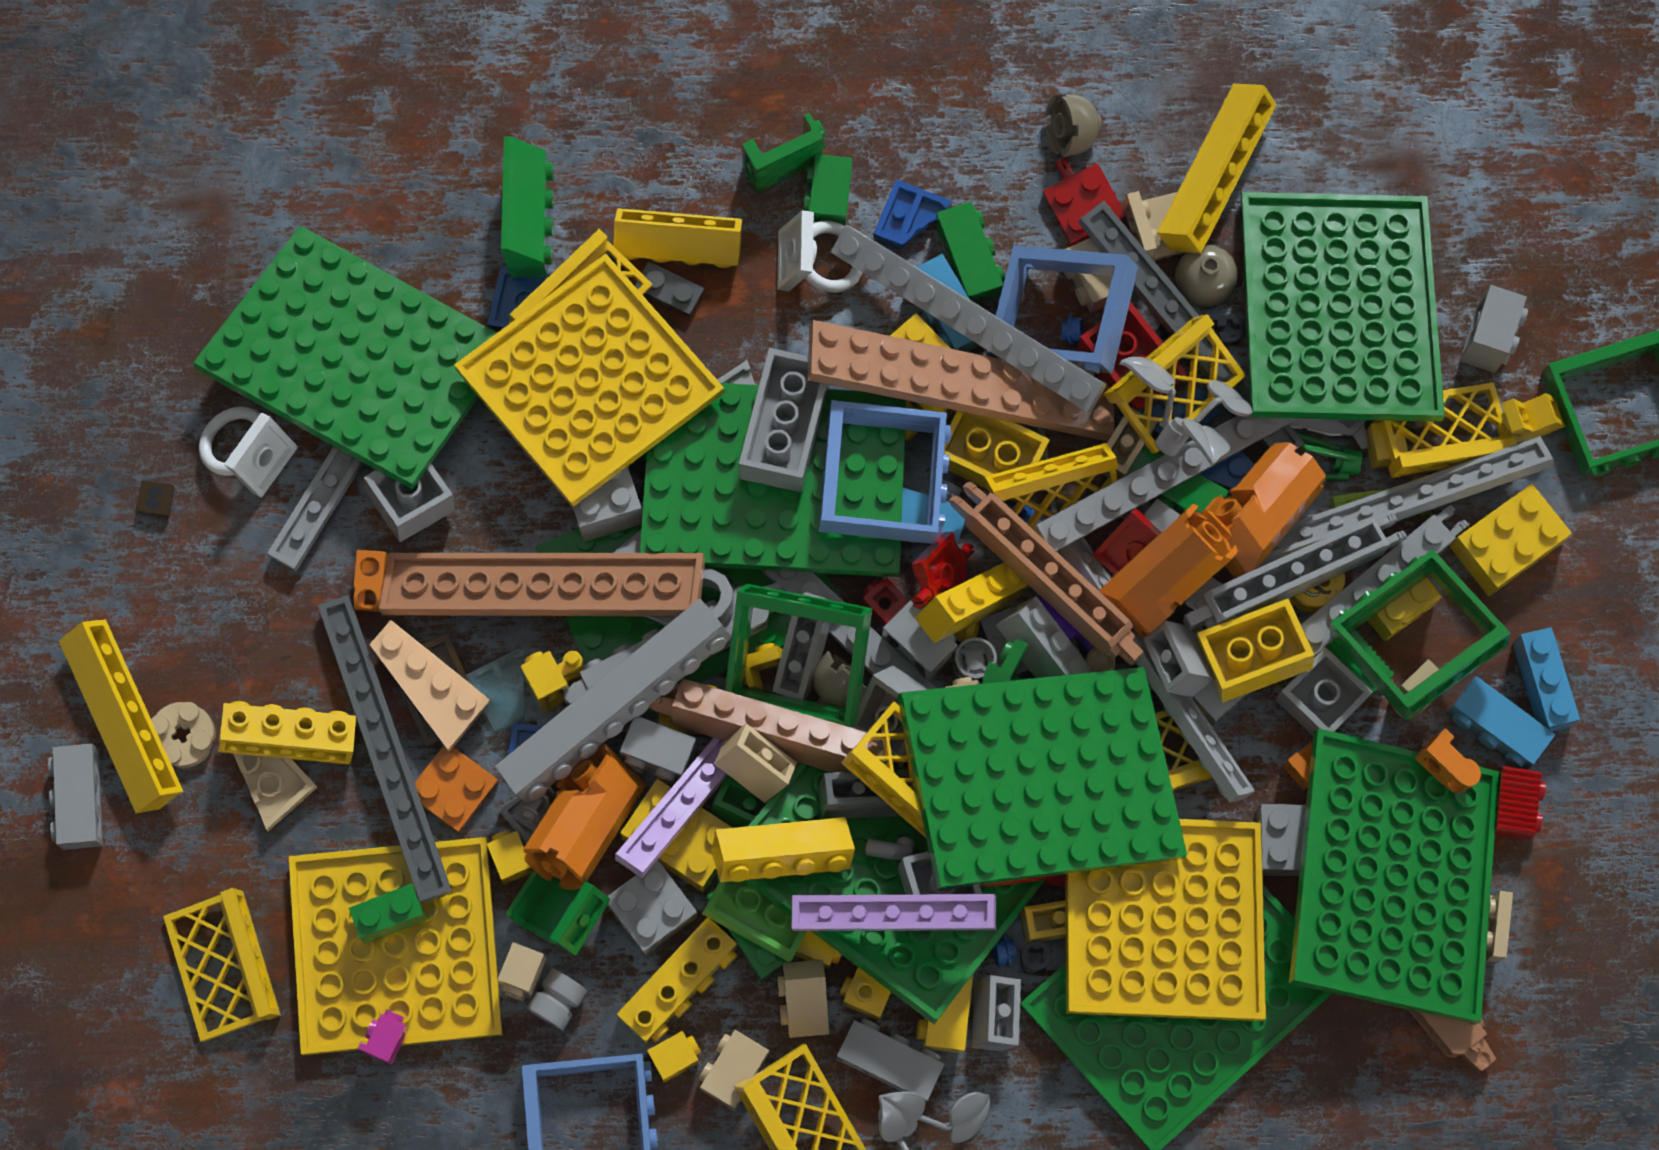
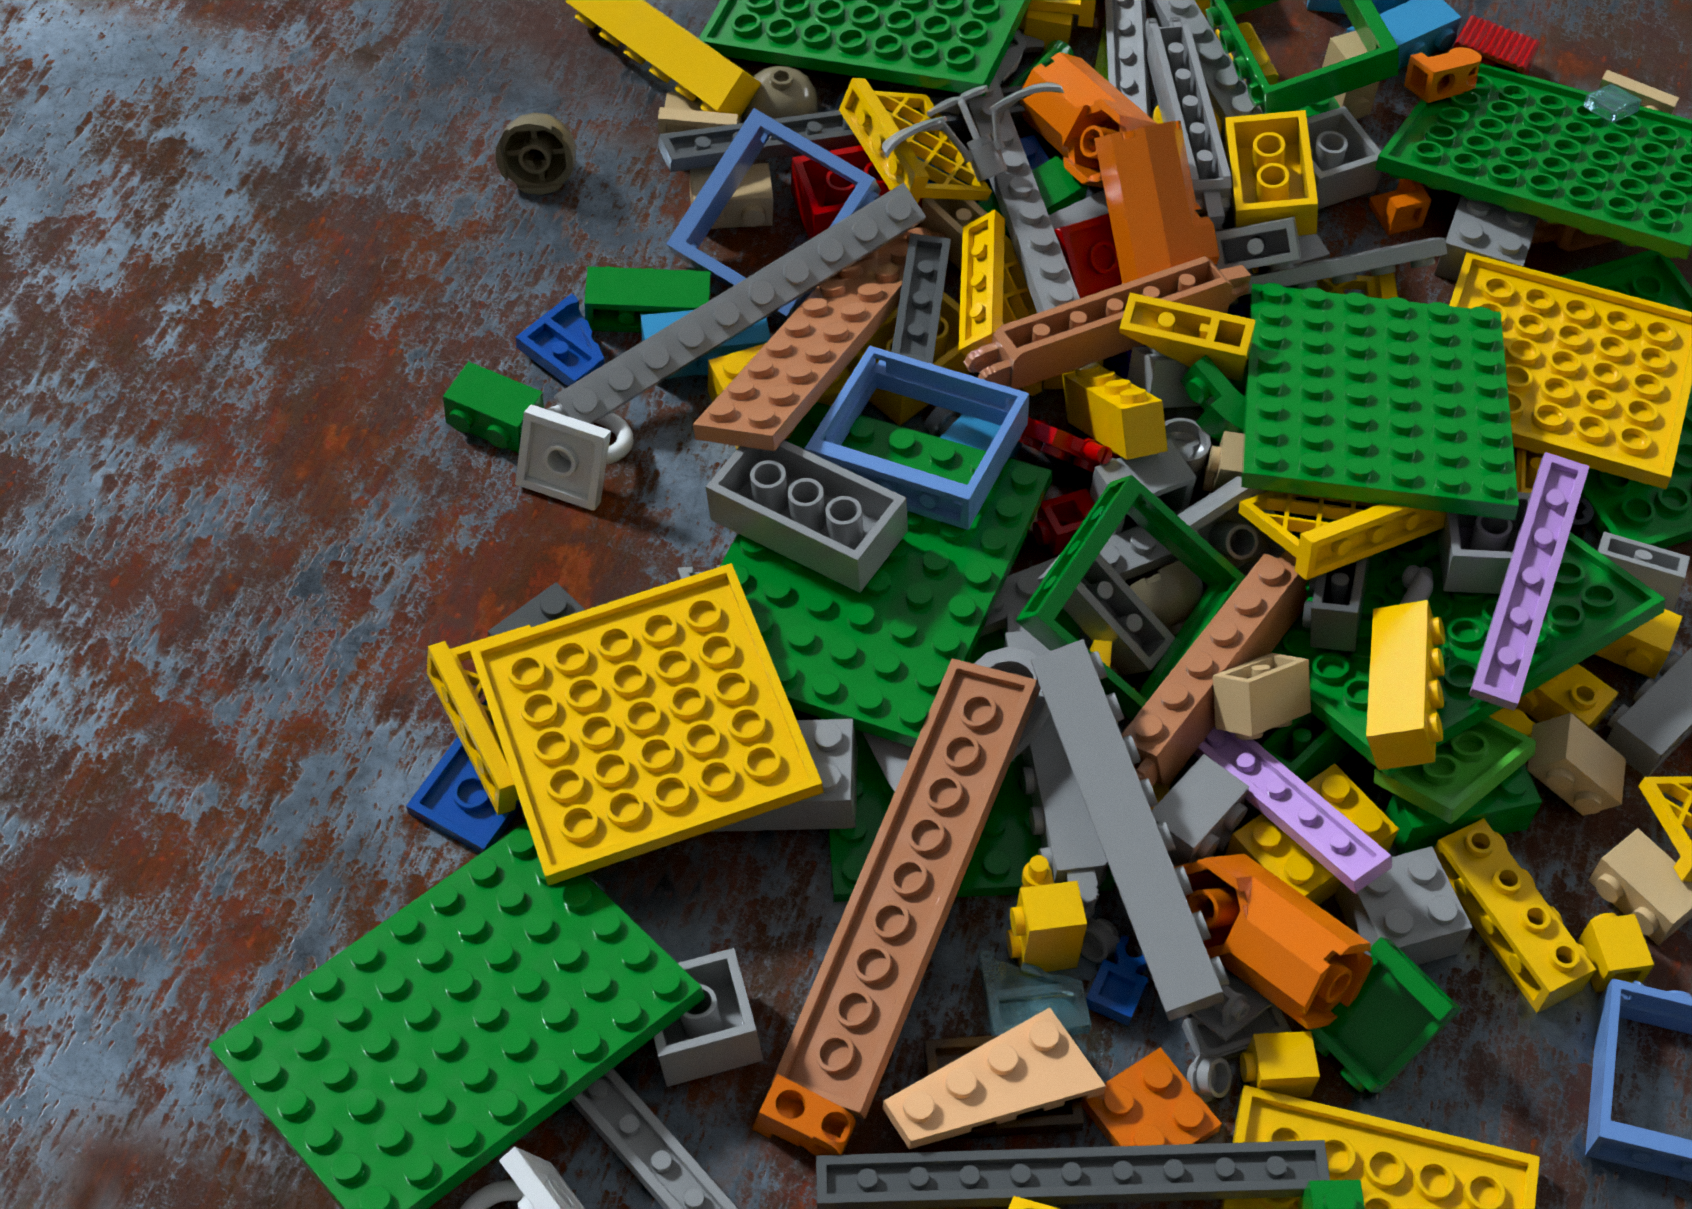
camera: 70 degrees left, 20 degrees down
tan brick [497,942,548,1002] -> none
green slope [501,136,555,278] -> none
light grey wheel [526,968,588,1031] -> none
yellow brick [613,208,742,268] -> none
green panel [742,113,826,193] -> none
red plate [1043,157,1127,246] -> none
blue plate [1062,315,1084,346] -> none
none -> dark grey plate [891,233,951,364]
none -> yellow slope [1119,292,1256,381]
none -> light grey plate [1187,1053,1232,1102]
none -> clear light blue tile [1584,84,1642,123]

